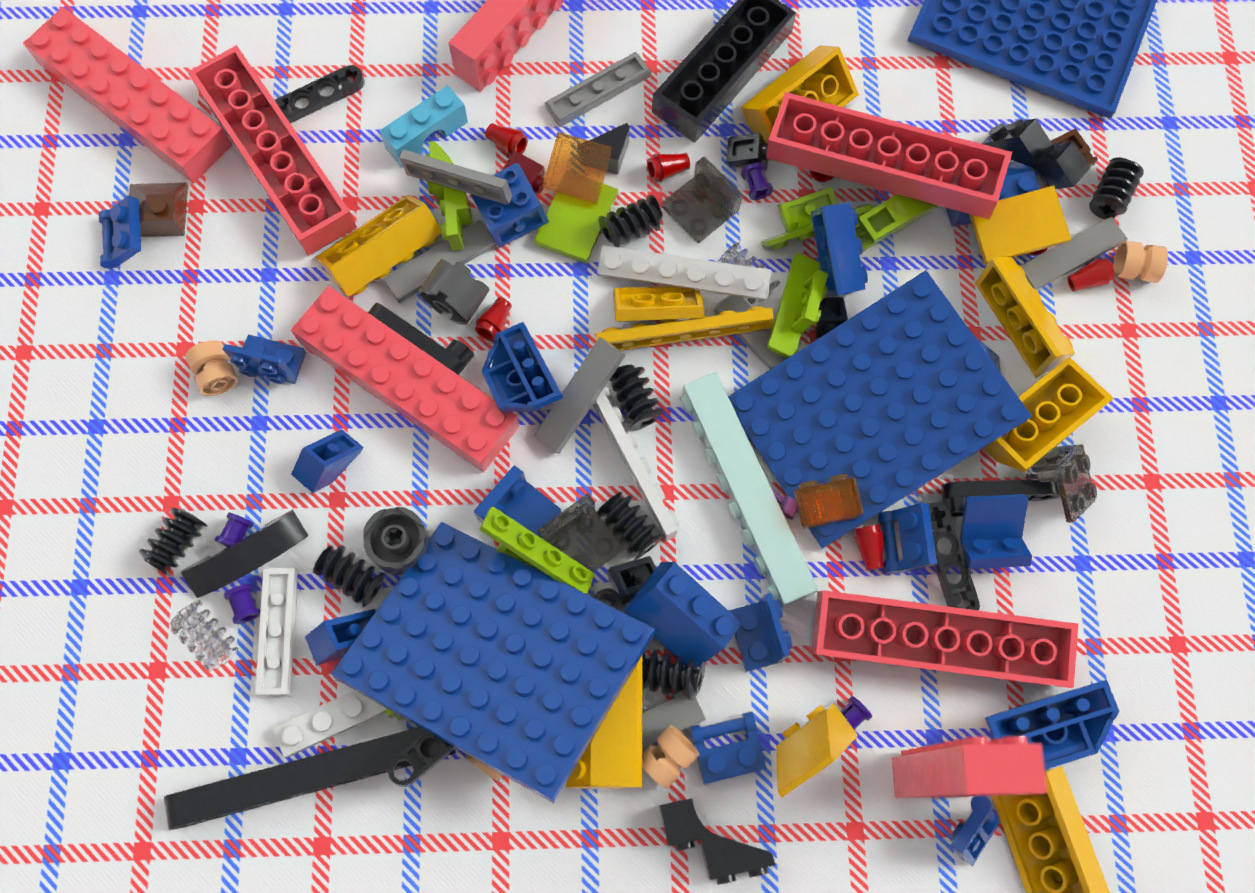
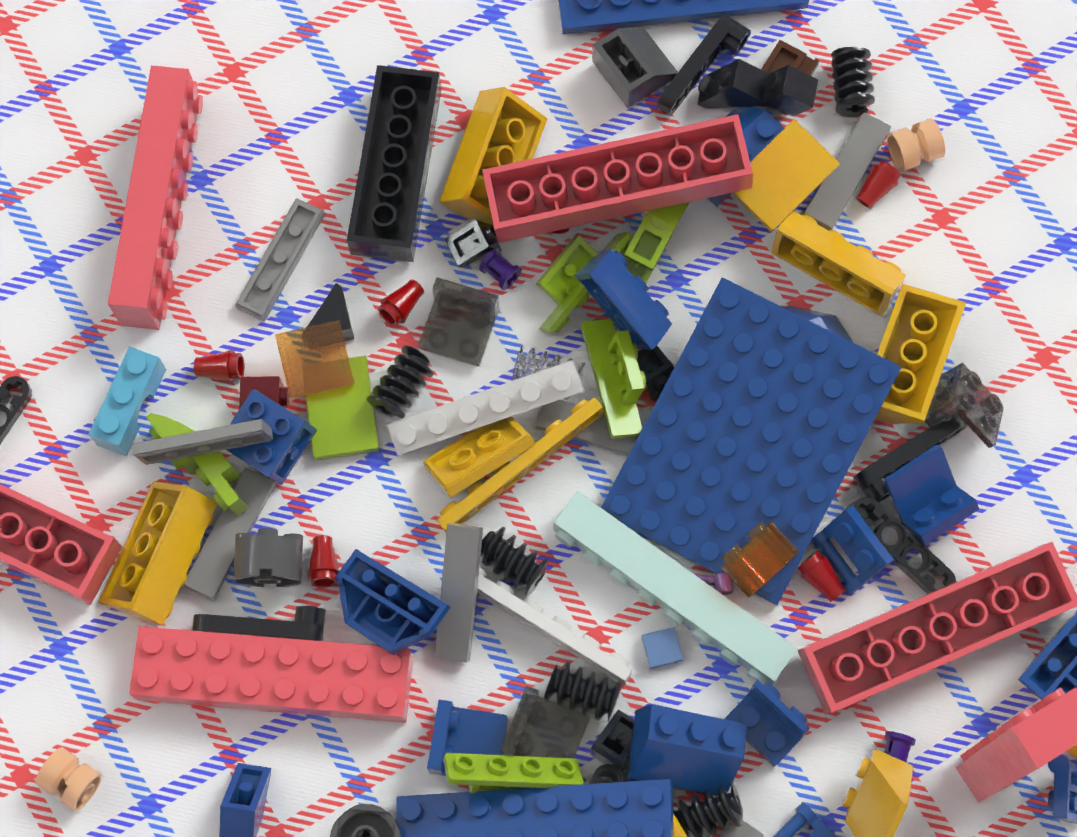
camera: 25 degrees left, 0 degrees up
blue bracket [223,334,307,385] -> none
none -> dark grey slope [592,27,678,108]
none -> medium blue tile [641,627,683,670]
none -> black beam [657,14,751,116]

